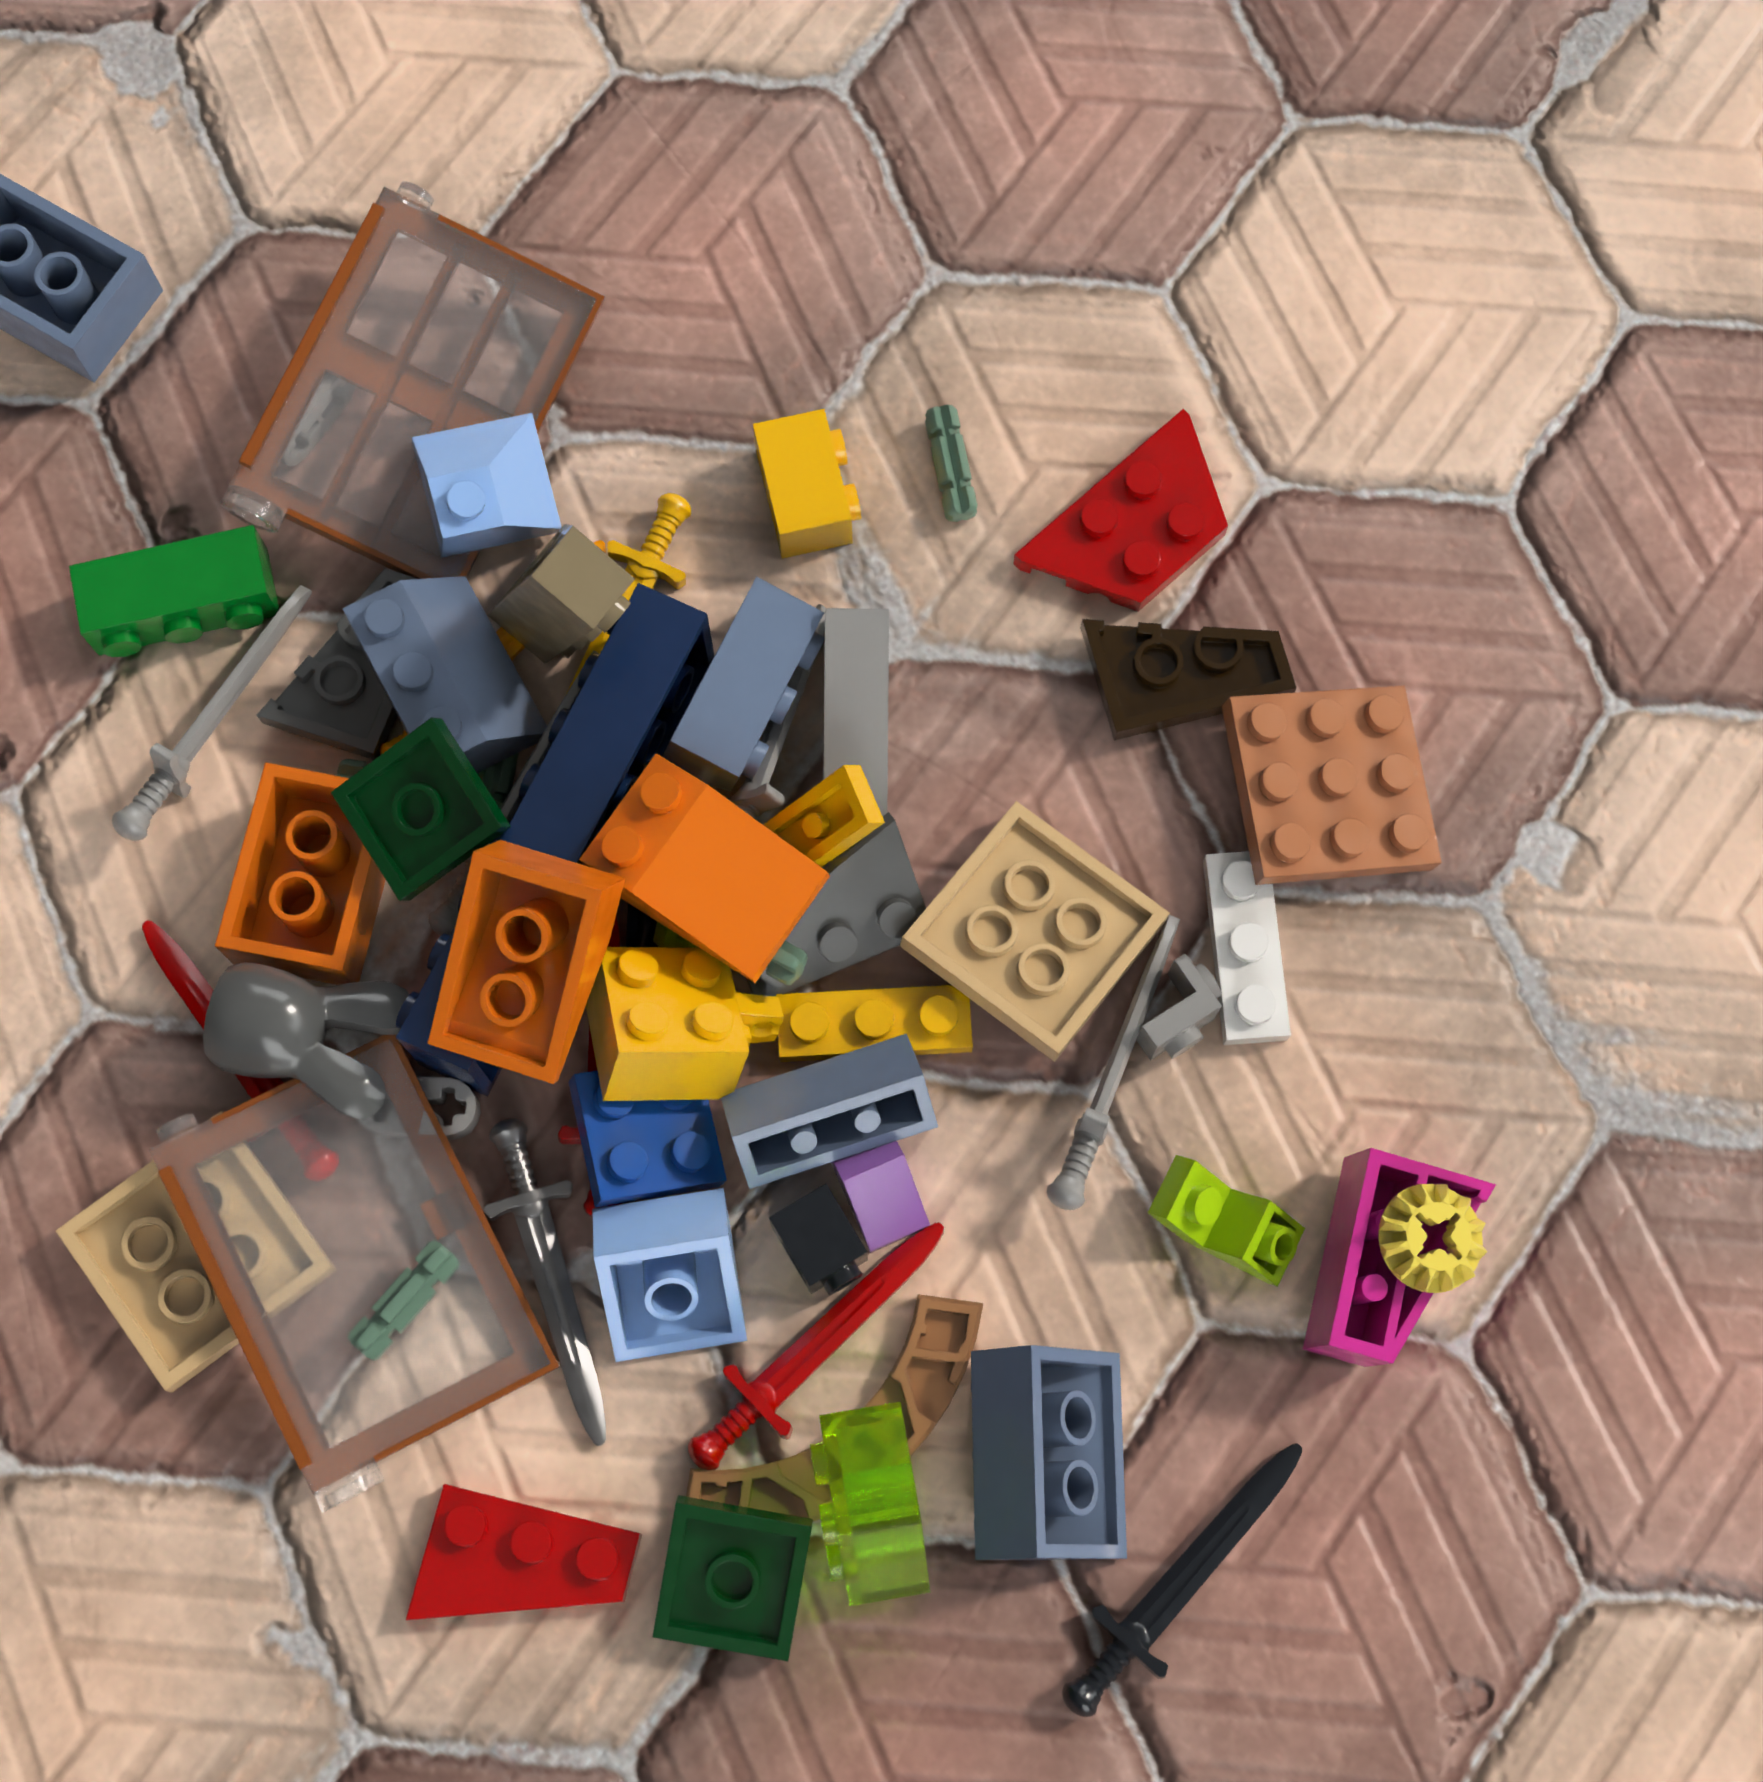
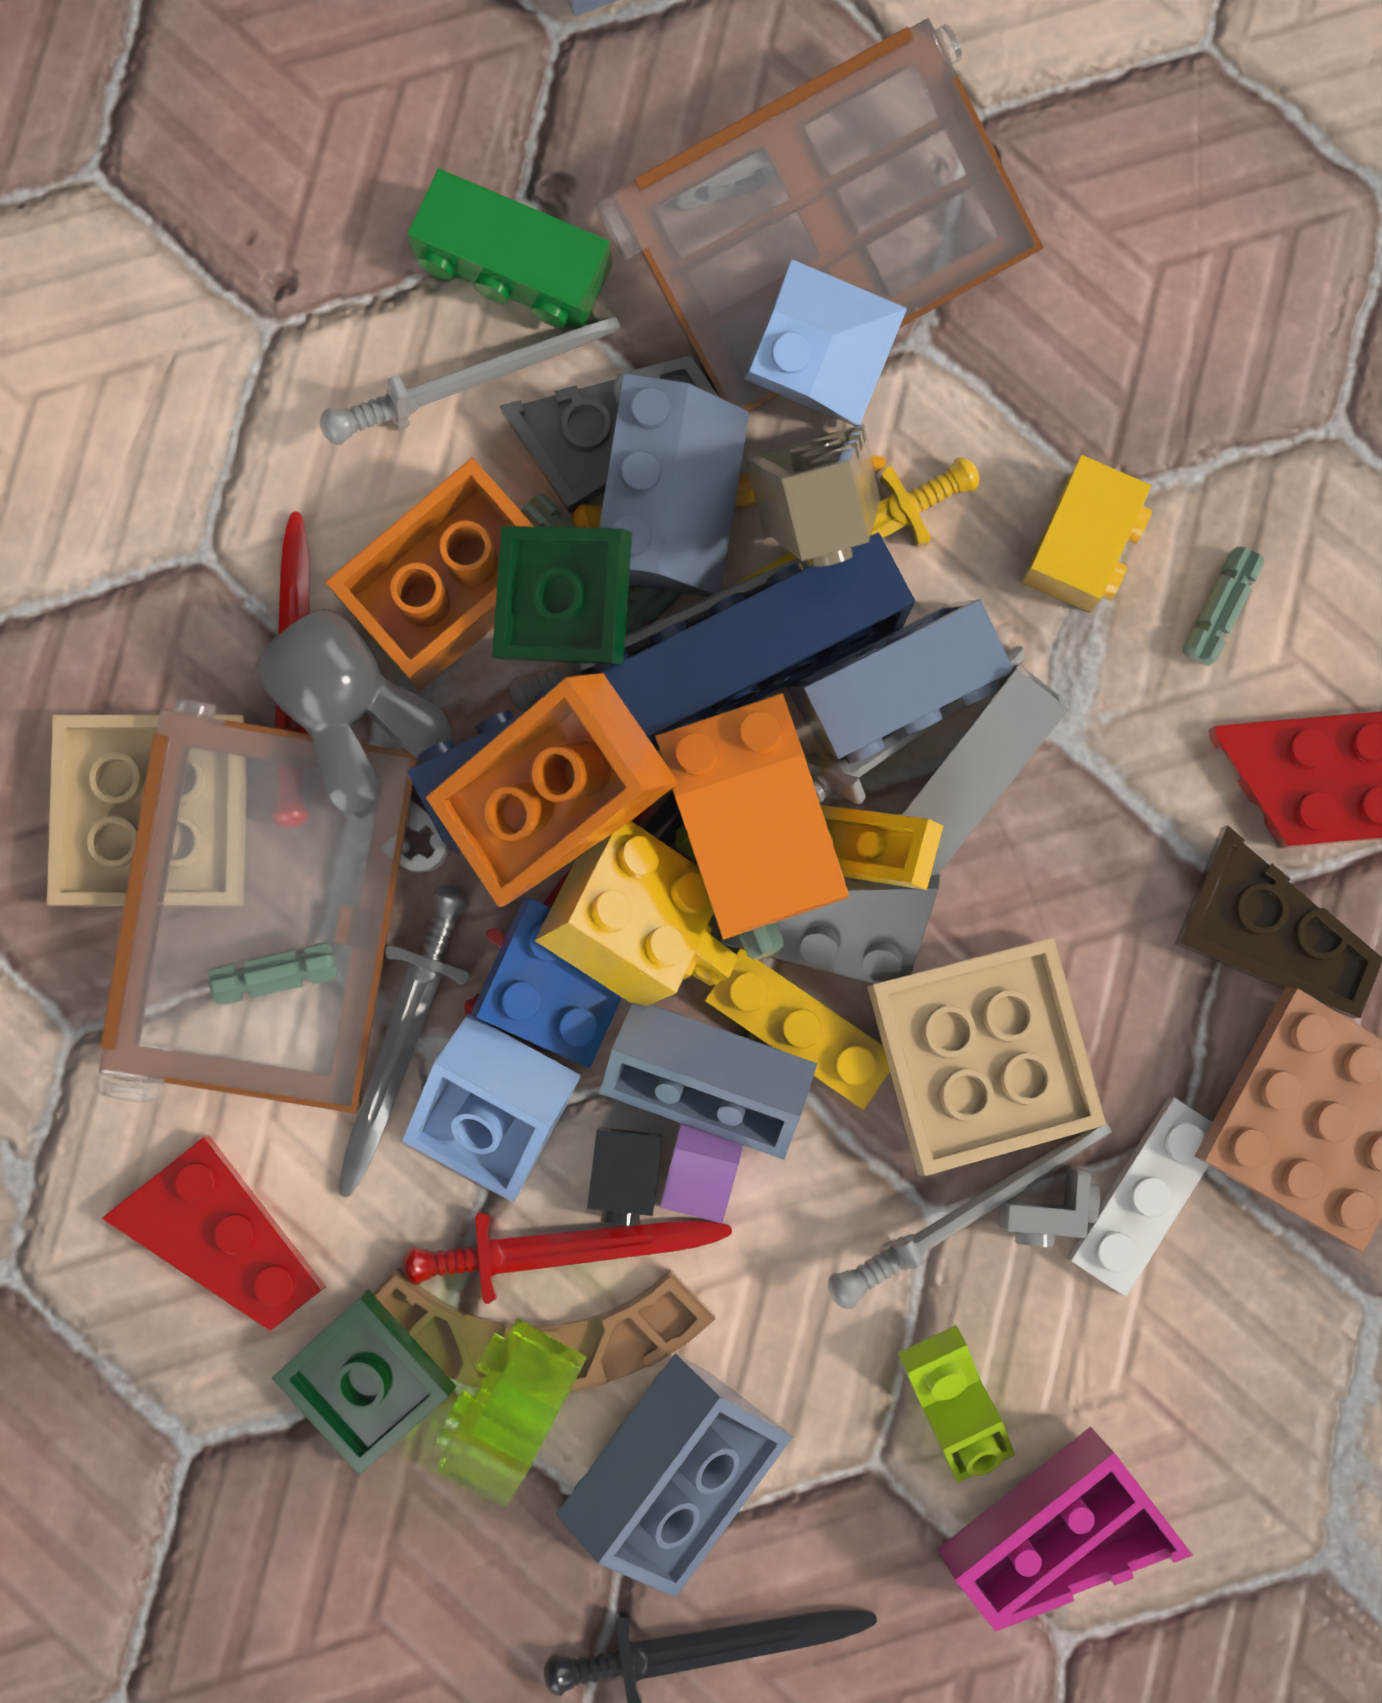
camera: 40 degrees right, 10 degrees up
light yellow gear [1378,1184,1487,1293] -> none

